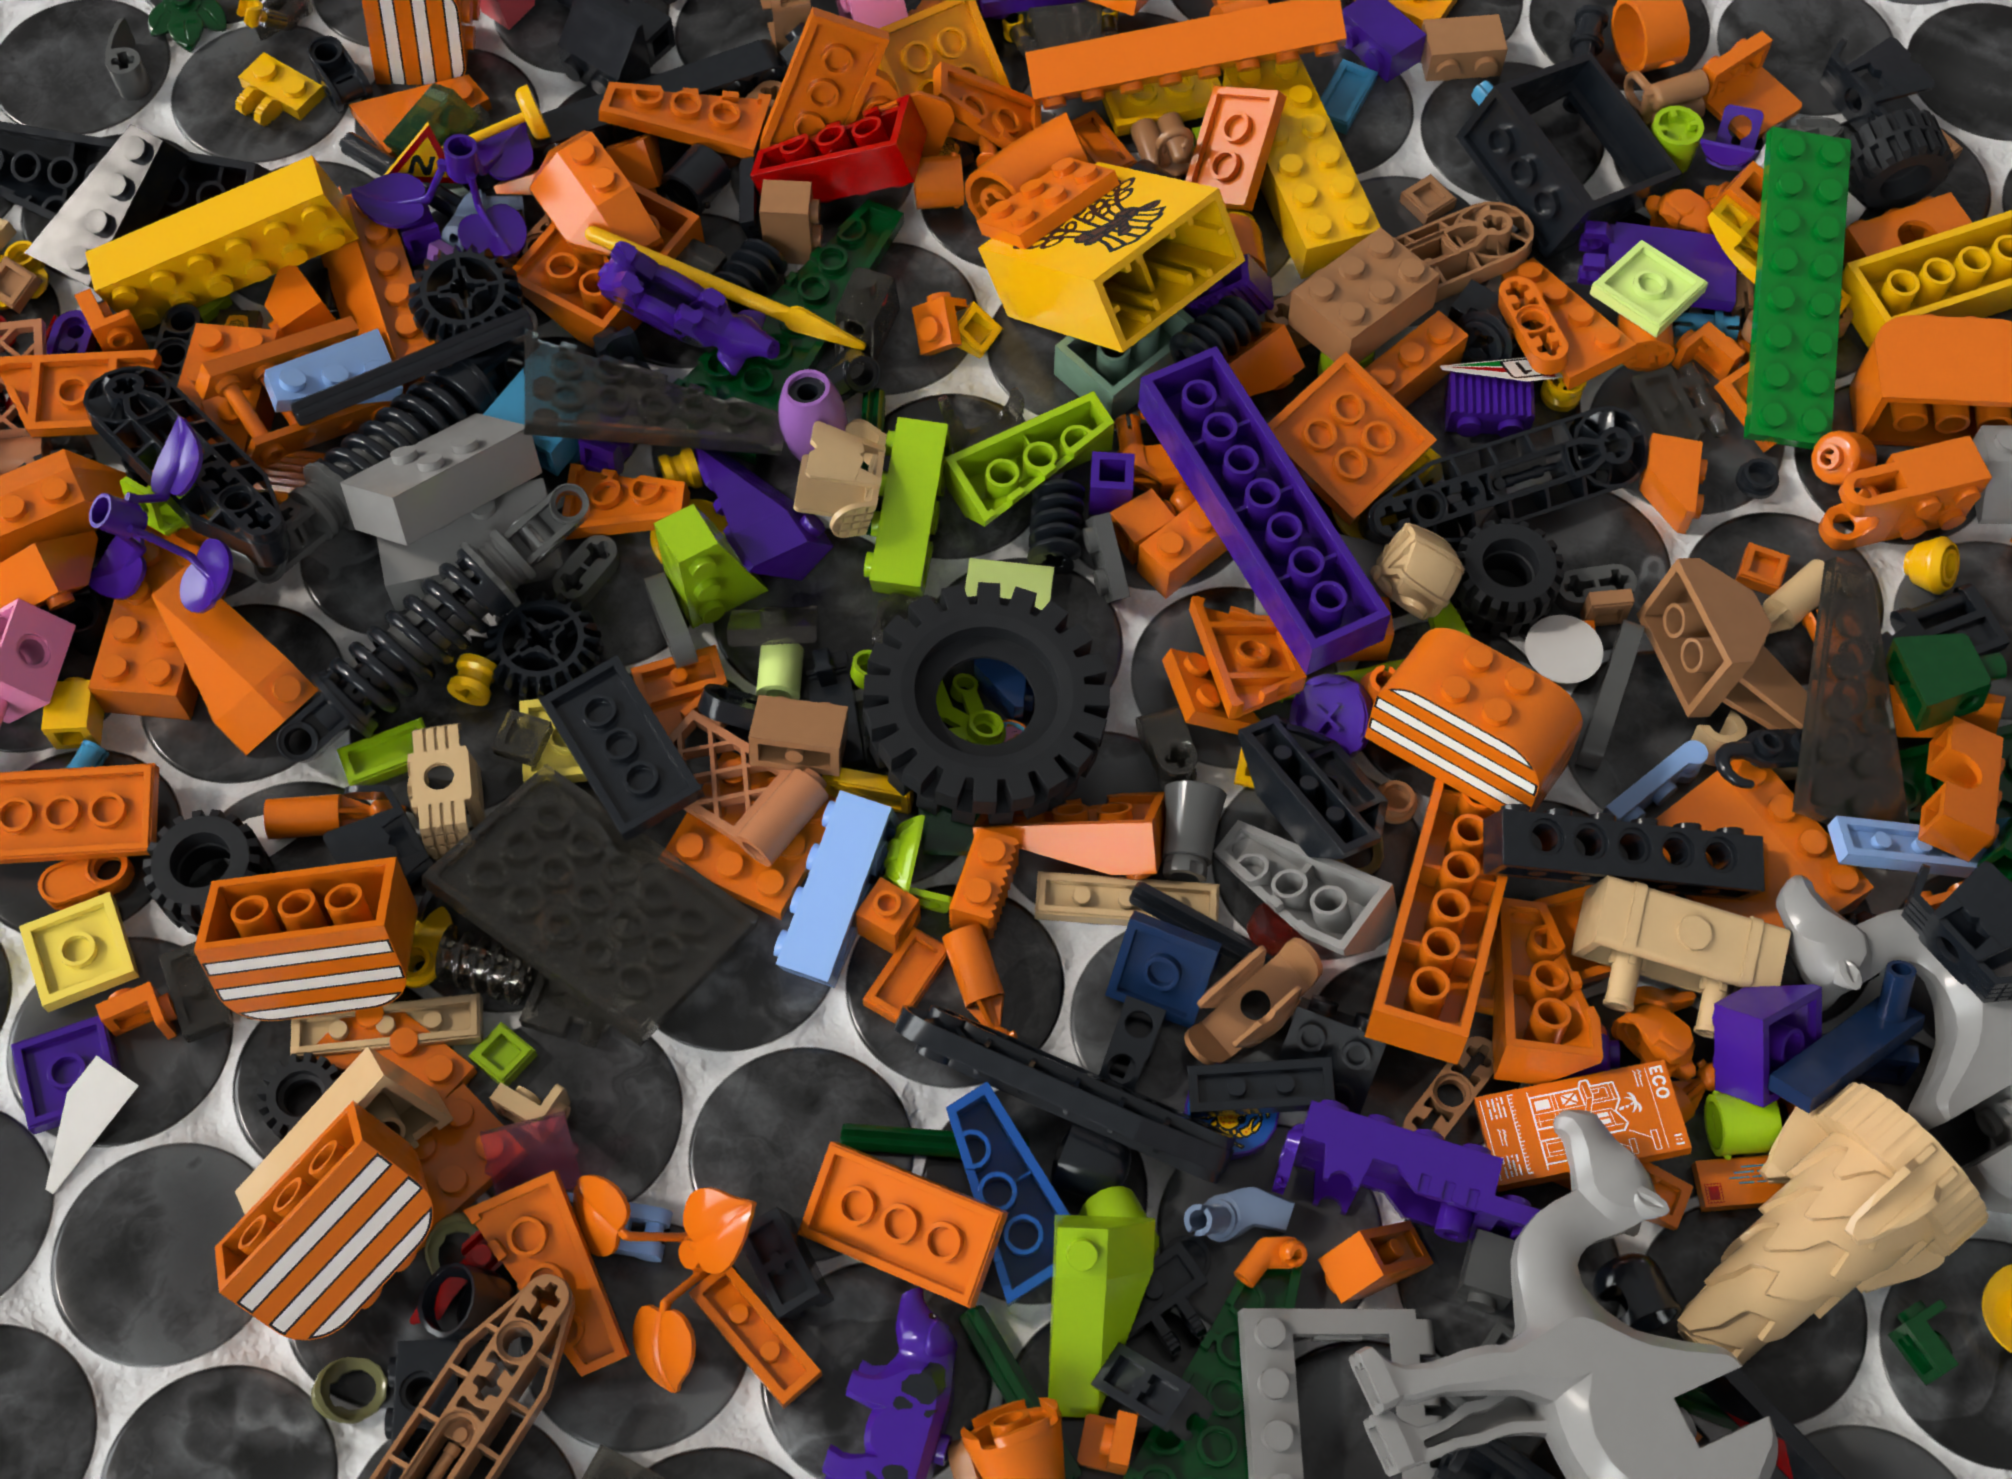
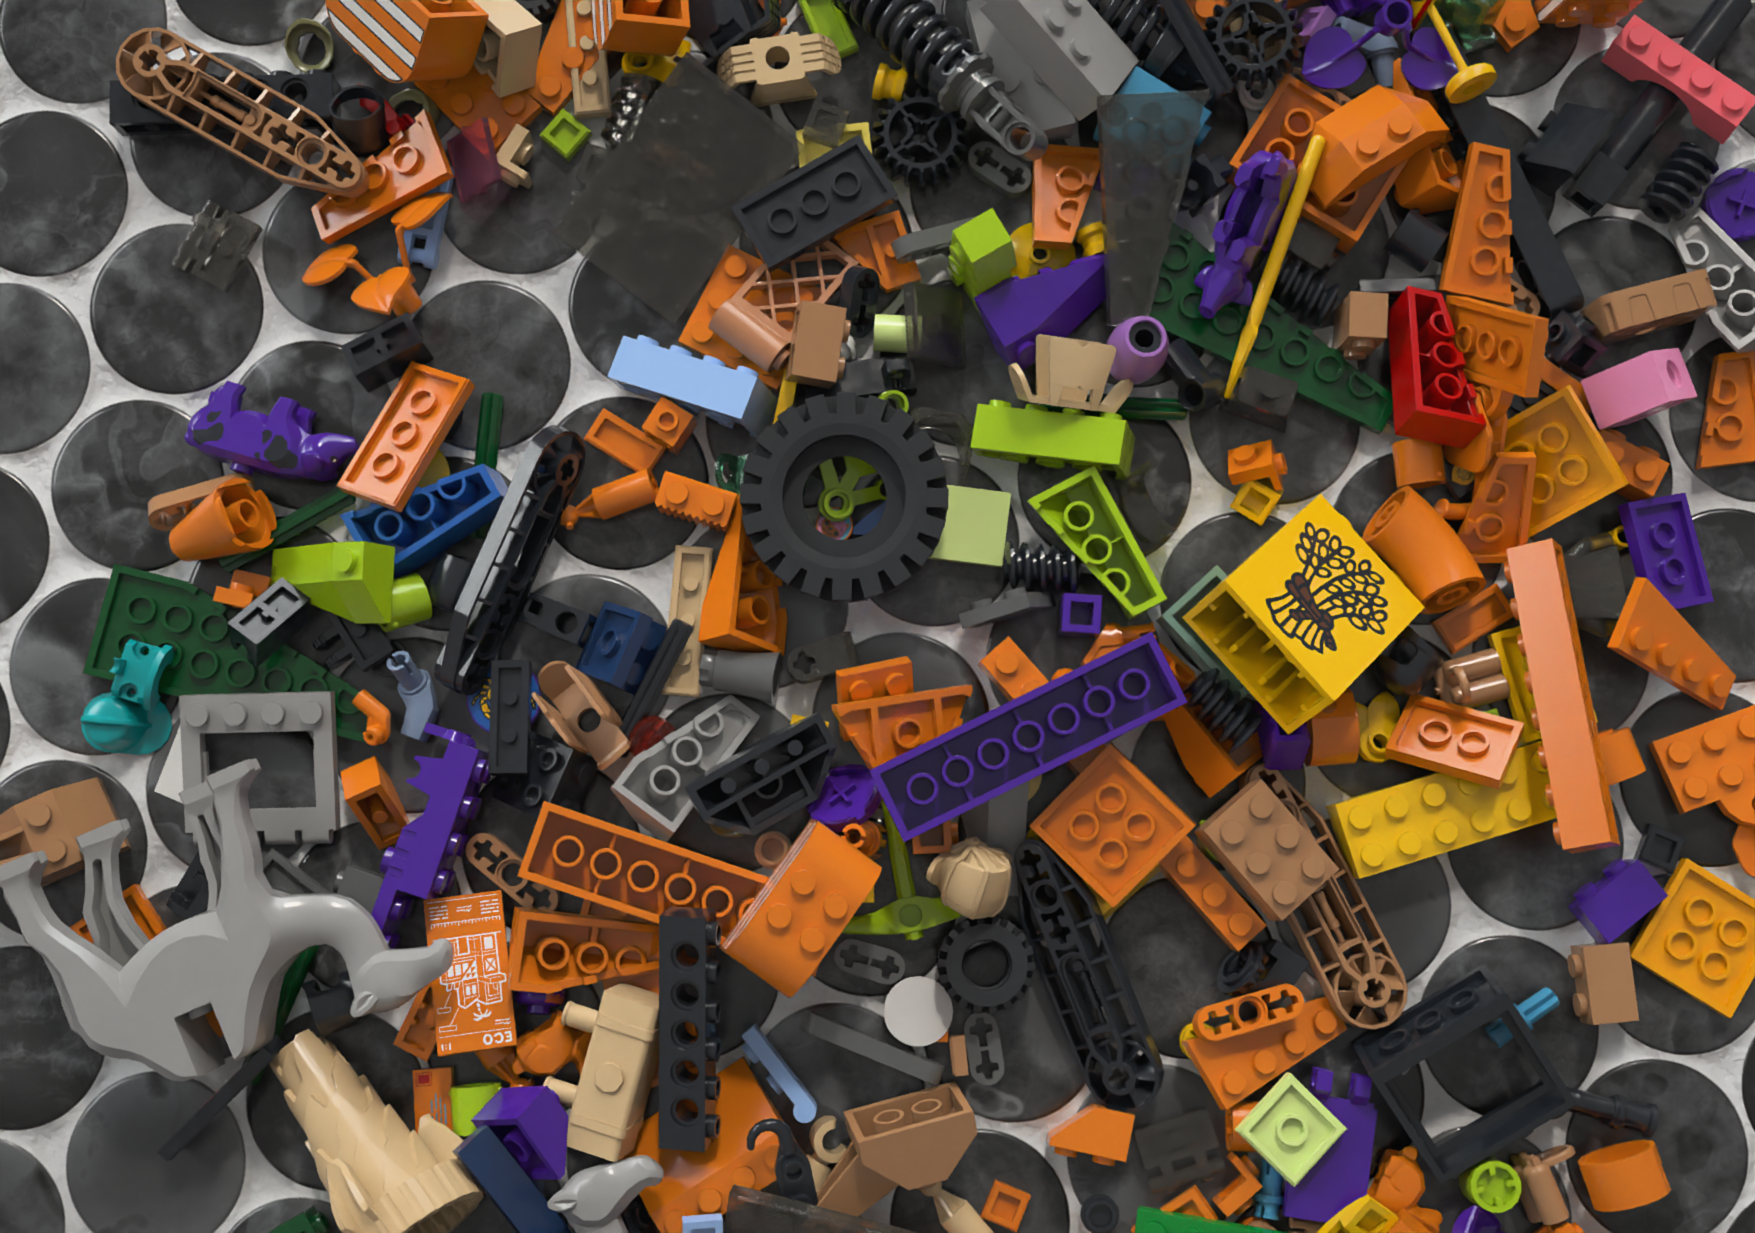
camera: 90 degrees right, 20 degrees up
orange plate [688,1267,823,1409] -> none
lime piece [883,815,953,913] -> none
orange plate [976,157,1120,250] -> none
orange brick [1110,488,1177,565] -> none
dark azure tile [1320,59,1378,135] -> none
medium nougat tile [1399,174,1457,225] -> none
sticker [1440,357,1564,381] -> none
dark purple brick [1444,371,1535,438] -> none

